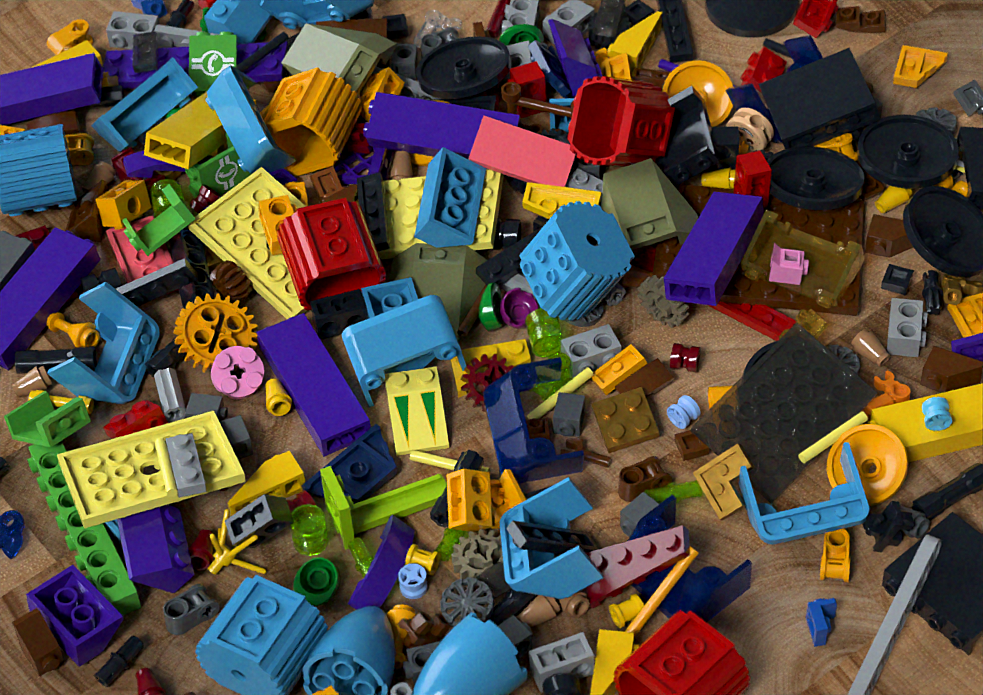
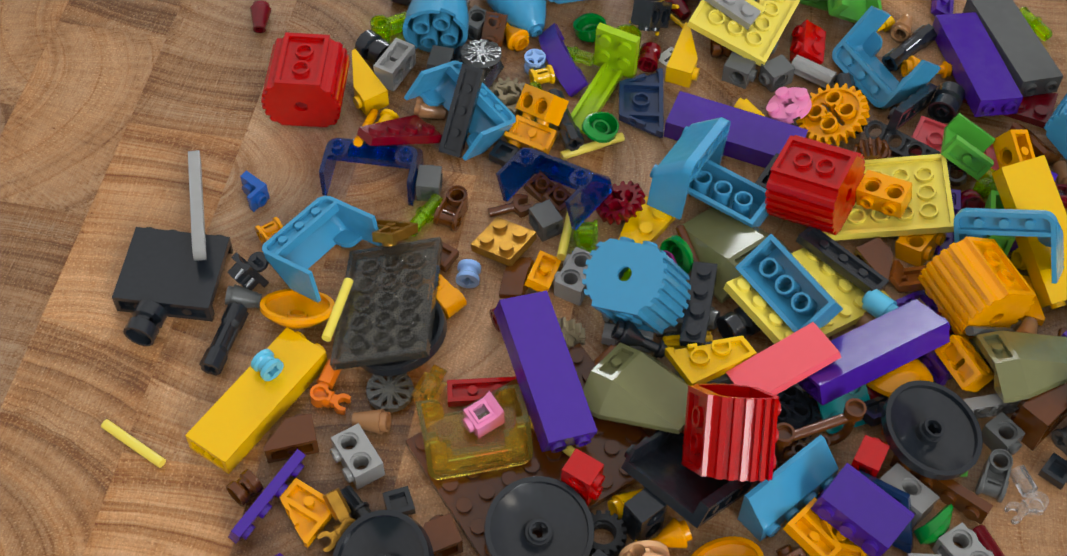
camera: 135 degrees right, 5 degrees up
light yellow slope [385,366,449,456] -> none
none -> green hat [581,112,619,143]
none -> medium azure brick [862,289,899,318]

